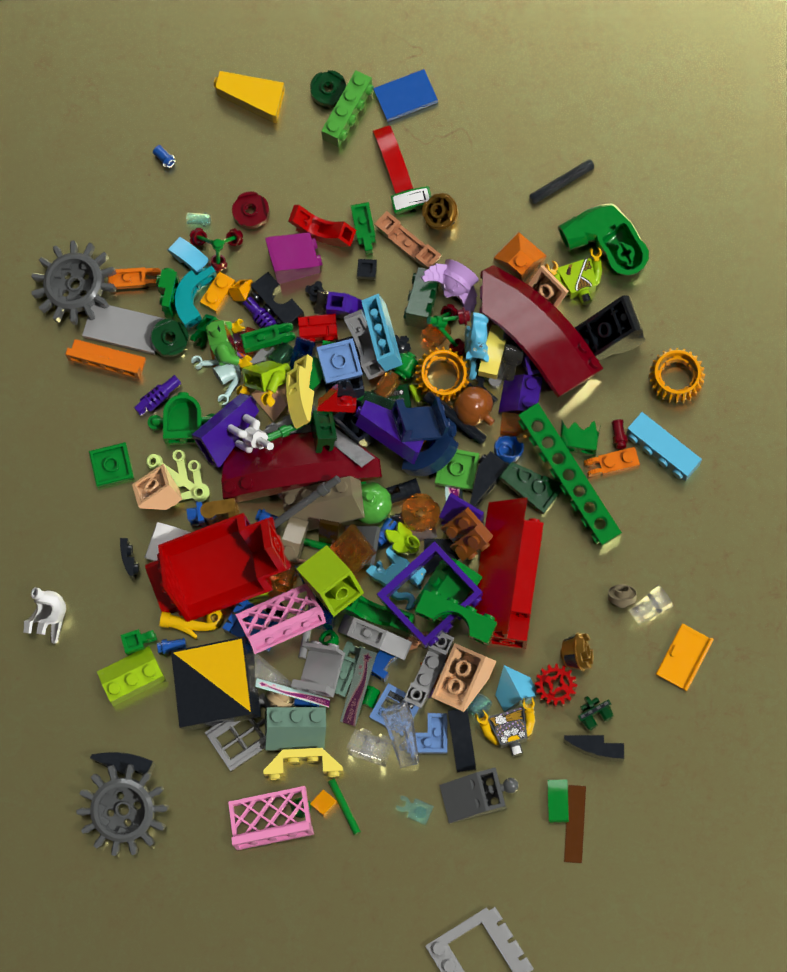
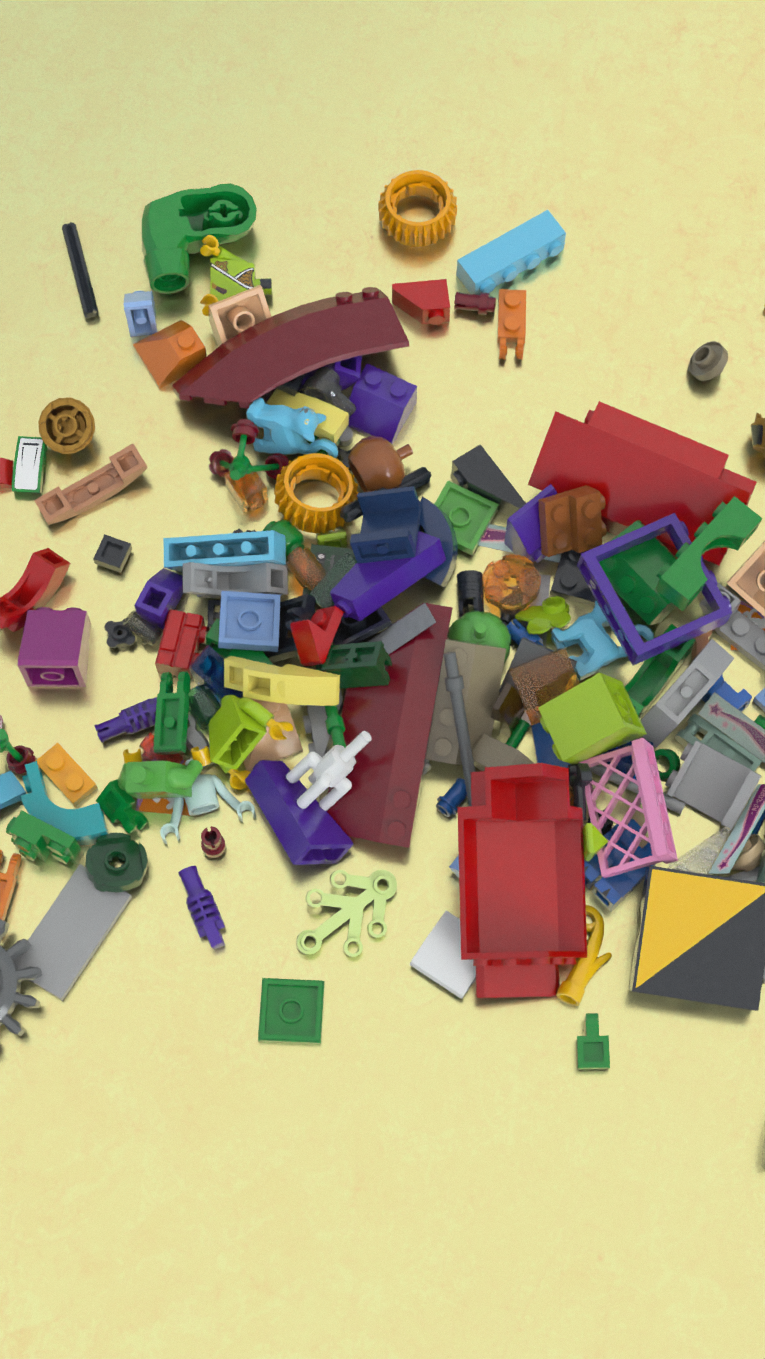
camera: 80 degrees left, 5 degrees down
white piece [23,587,66,644] -> none
orange panel [65,339,146,379] -> none
lime slope [97,646,166,707] -> none
black slope [120,538,140,580] -> none
light nougat slope [132,464,182,510] -> none
green piece [147,392,215,444] -> none
blue animal [157,638,186,655] -> none
pearl gold hips [187,498,240,528] -> none
light orange slope [228,279,253,301] -> none
black arch [251,272,304,327] -> none
green hinge [351,202,376,254] -> none
wedge [403,267,439,330] -> none
lavender helmet [421,259,479,314] -> none
blue hair [494,436,524,463] -> none
dark green wing [498,462,562,514] -> none
clear orange brick [500,413,528,438] -> none
green brick [518,403,622,546] -> none
green piece [561,421,601,455] -> none
black brick [575,295,646,361] -> none
clear plant [629,584,674,625] -> none
none -> light blue slope [123,291,158,337]
none -> dark red animal [201,826,226,858]
none -> red slope [392,279,450,325]
none -> black bar [567,763,592,821]
none -> lime slope [583,823,609,861]

